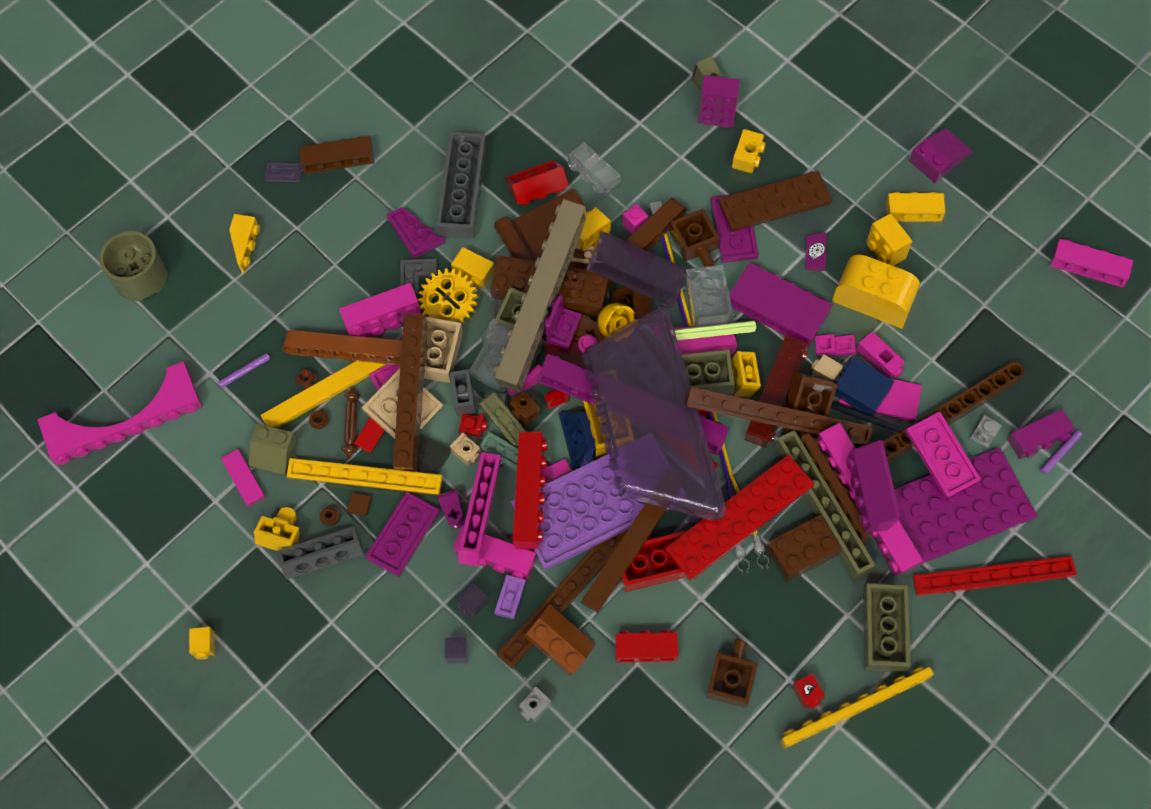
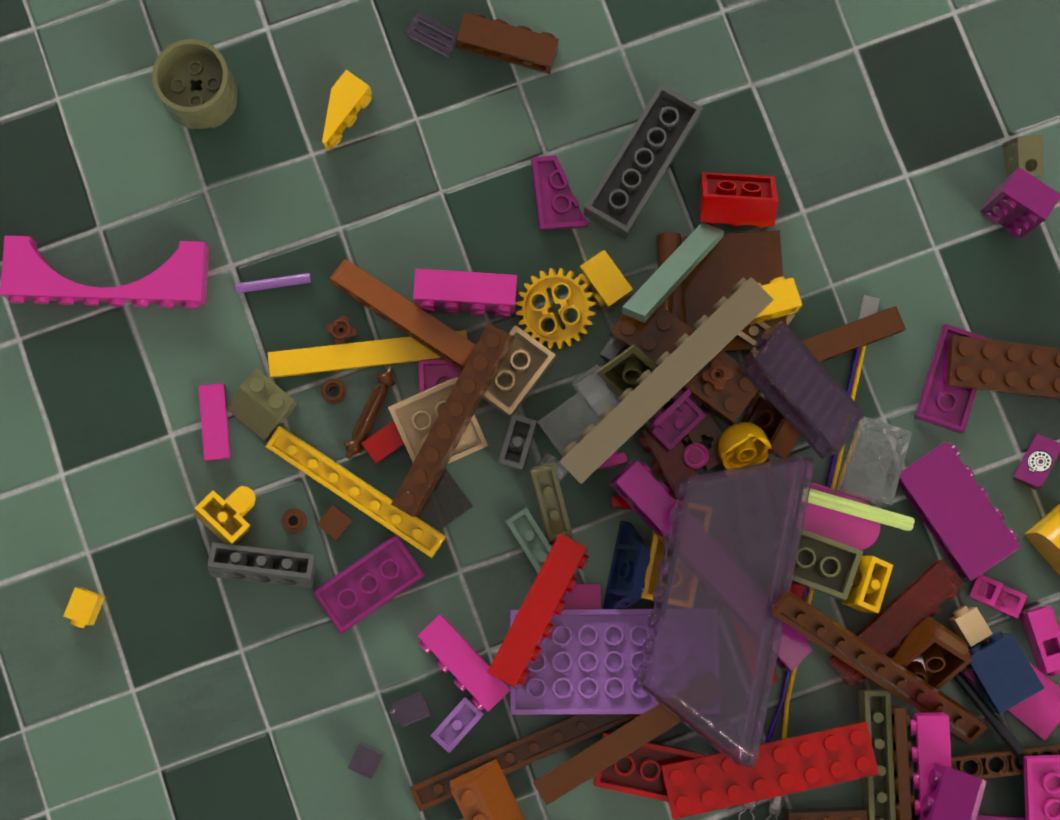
camera: 20 degrees right, 15 degrees up
dark grey tile [400,258,438,295] -> none
magenta piece [437,489,465,529] -> none
tan brick [450,433,481,467] -> none
red bracket [458,413,488,438] -> none
dark pink brick [458,452,501,566] -> none
reddish brown brick [510,391,541,426] -> none
clear brick [568,142,621,197] -> none
dark pink brick [623,204,649,234] -> none
reddish brown brick [669,209,719,269] -> none
yellow brick [732,129,766,174] -> none
none -> sand green tile [622,222,724,323]

